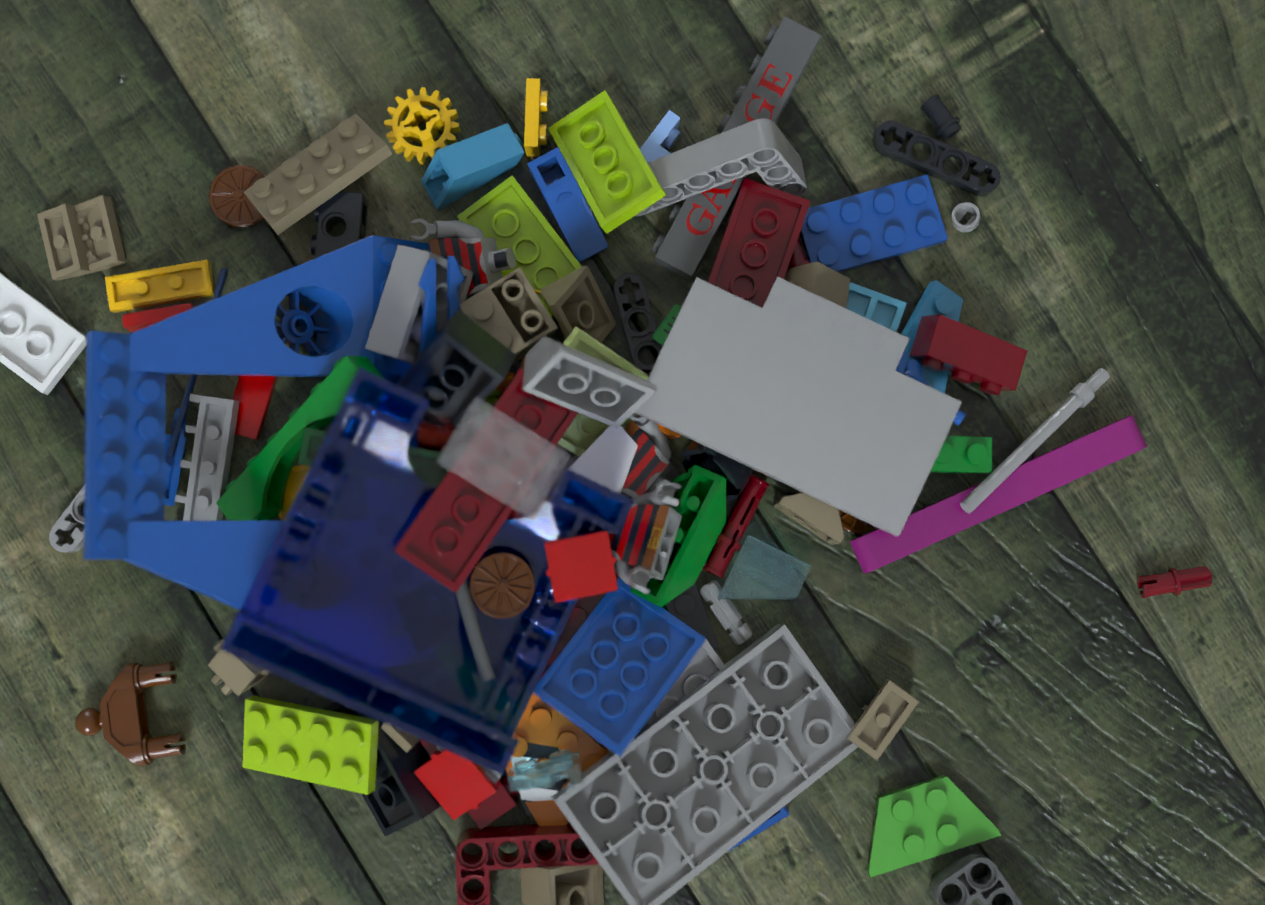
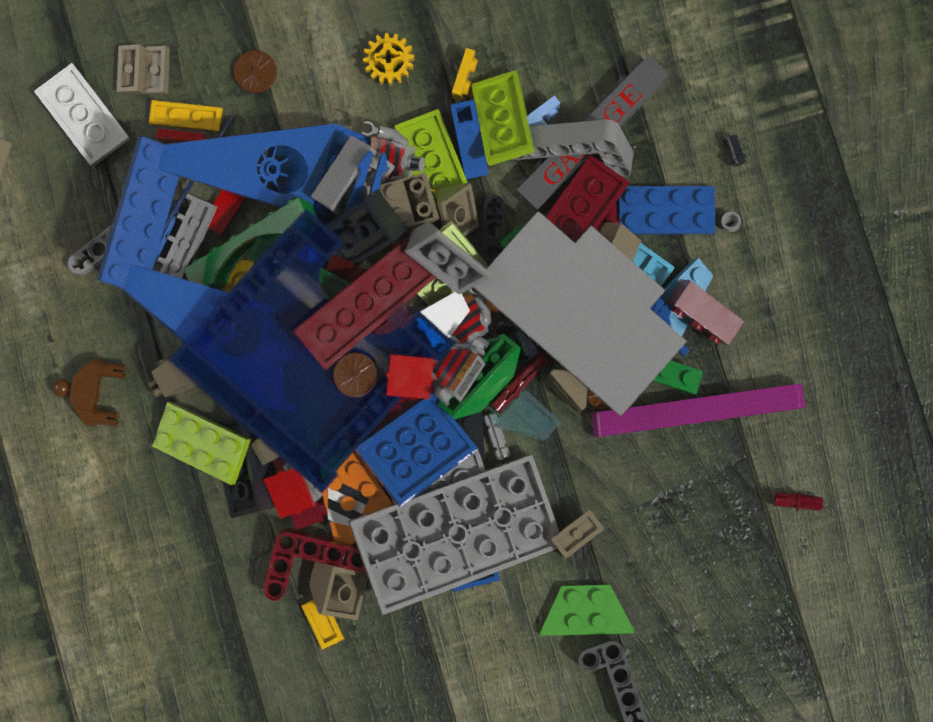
camera: 15 degrees right, 0 degrees up
dark tan plate [244,114,392,235] -> none
black brick [311,192,369,258] -> none
dark azure slope [421,123,525,210] -> none
clear plate [436,397,571,519] -> none
dark grey bar [455,580,496,682] -> none
clear light blue wing [508,750,583,791] -> none
black beam [872,121,1001,197] -> none
light grey bar [960,368,1110,514] -> none

